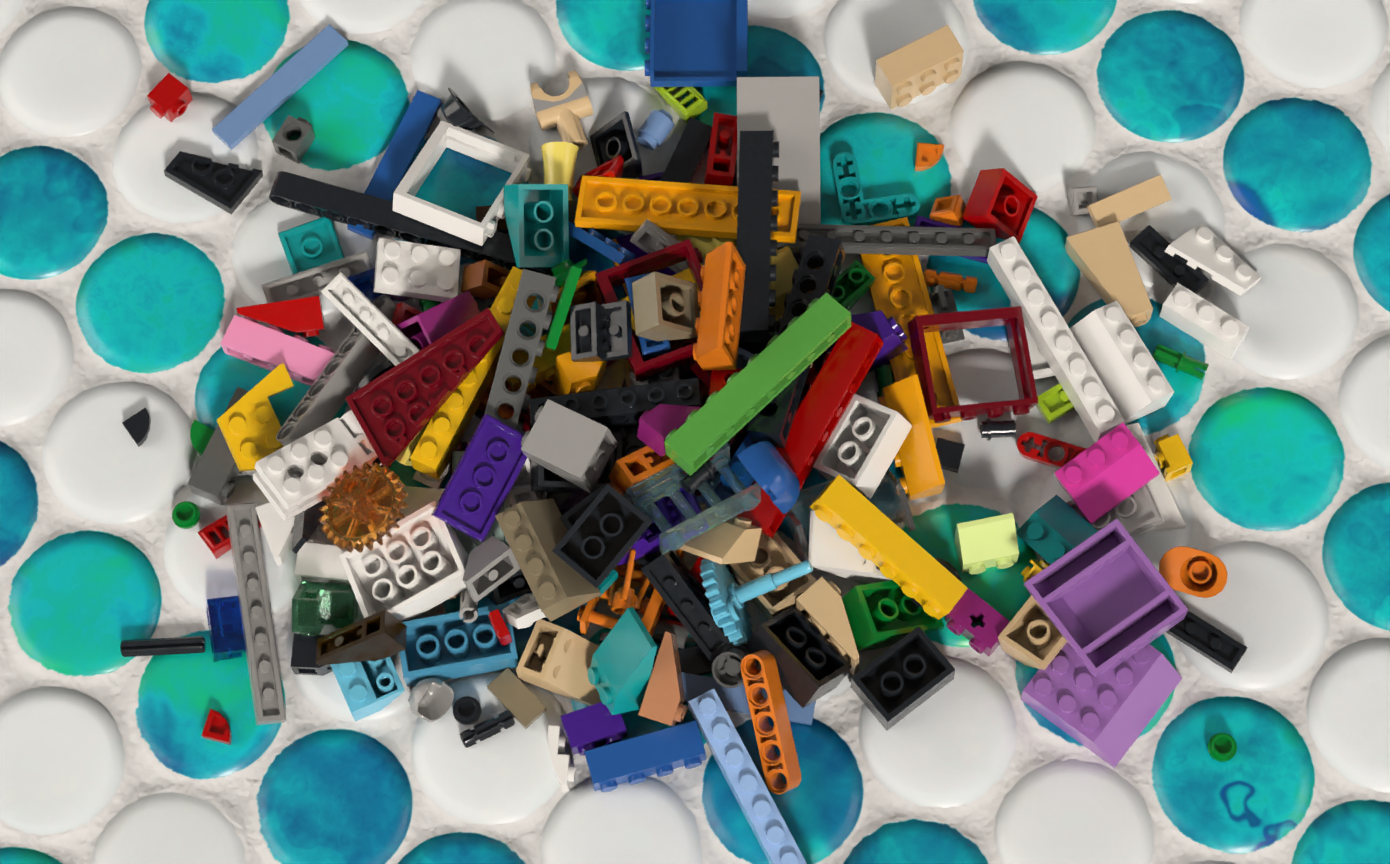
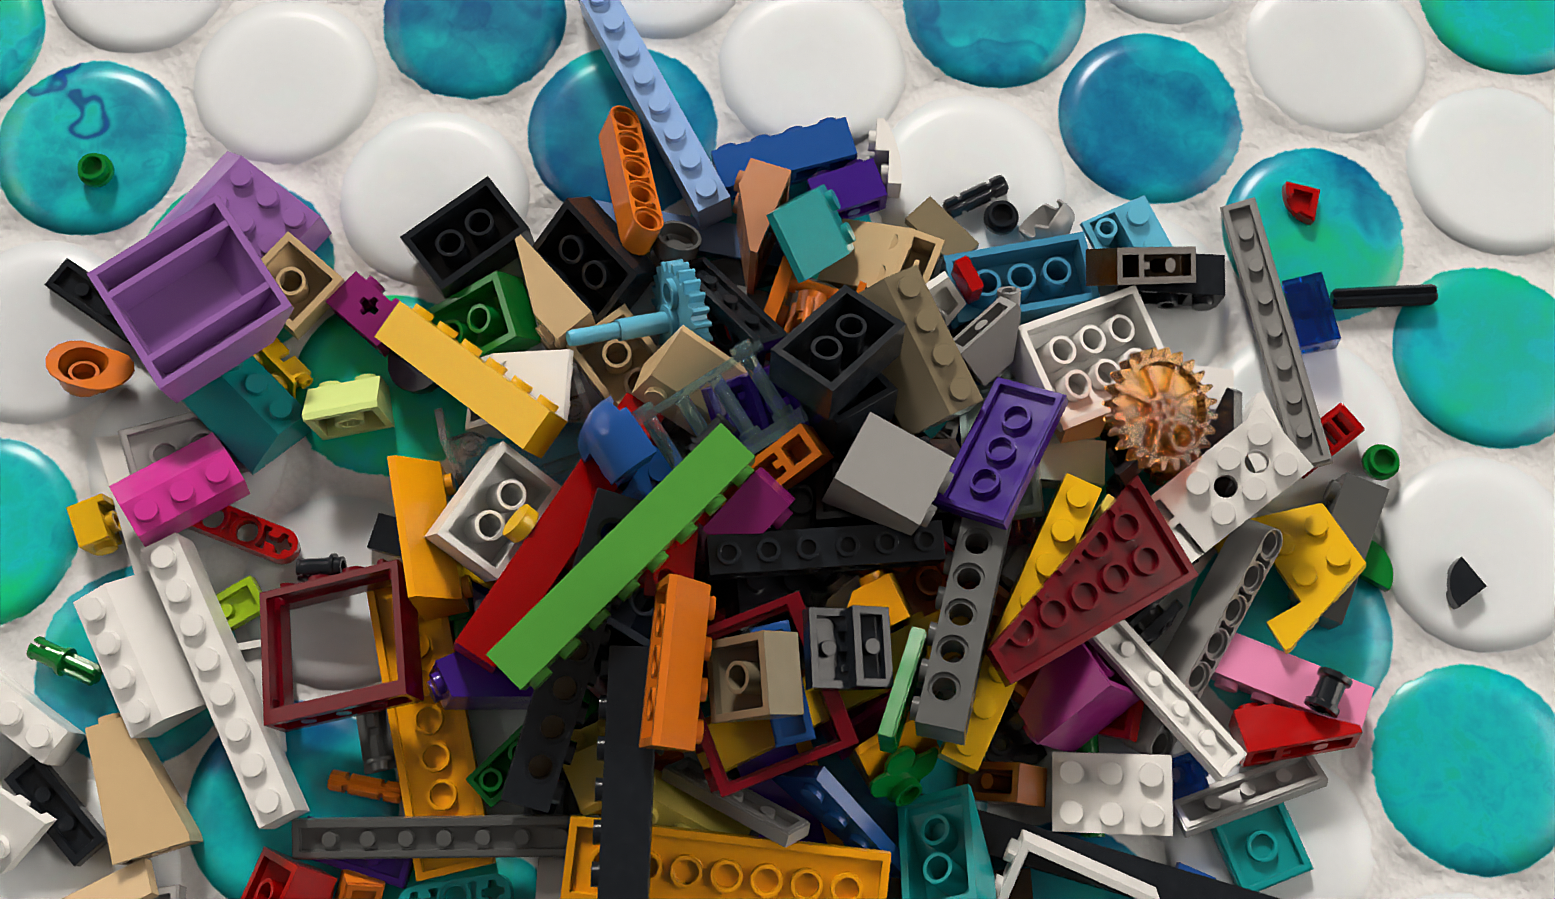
camera: 175 degrees right, 5 degrees up
clear green brick [292,581,358,636] -> none
none -> yellow tile [502,504,539,543]
none -> black bush [1304,667,1353,718]

